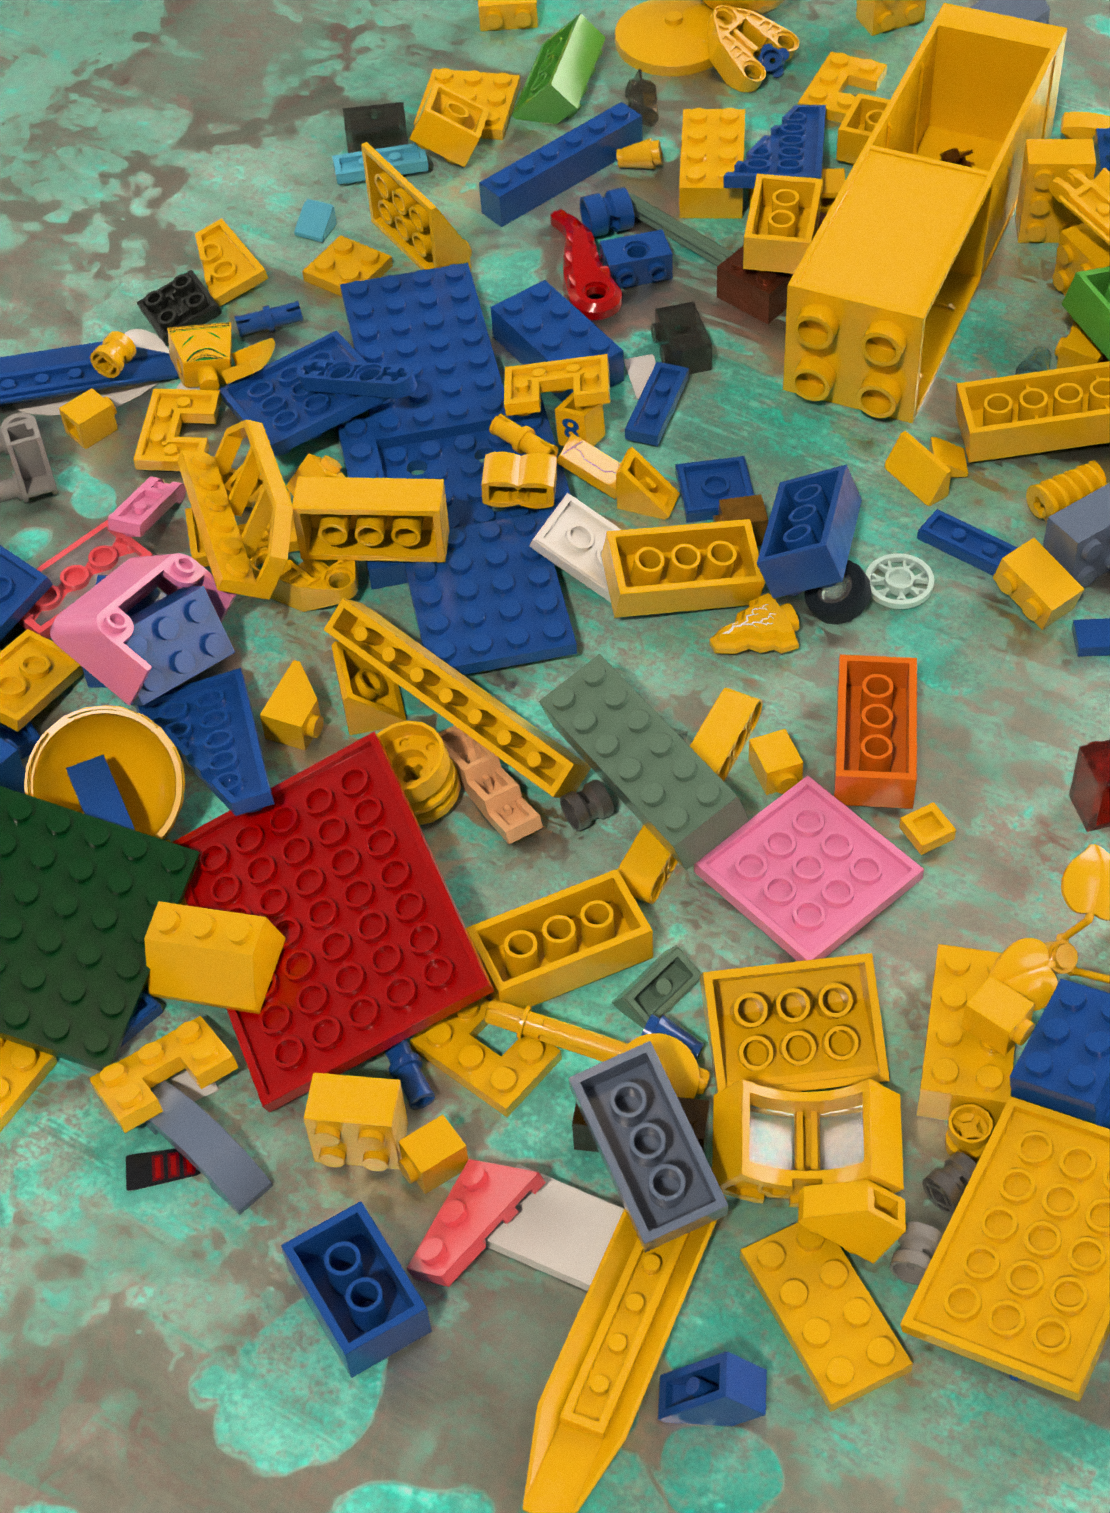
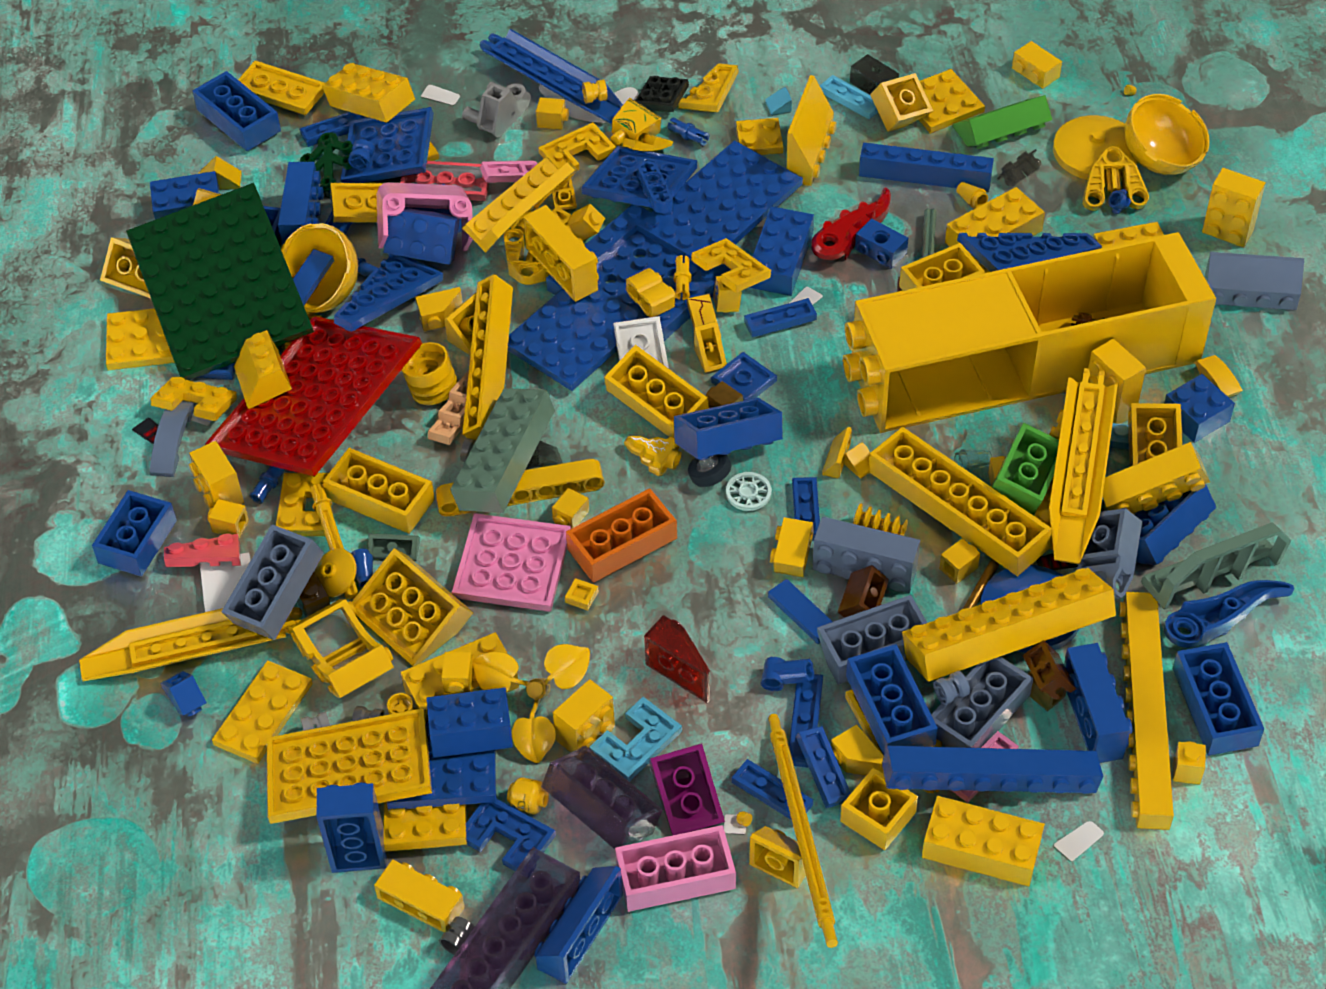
camera: 50 degrees right, 0 degrees up
blue wheel [579,187,635,237] -> none
clear smoke brick [651,301,712,374] -> none
yellow slope [798,1179,906,1264] -> none

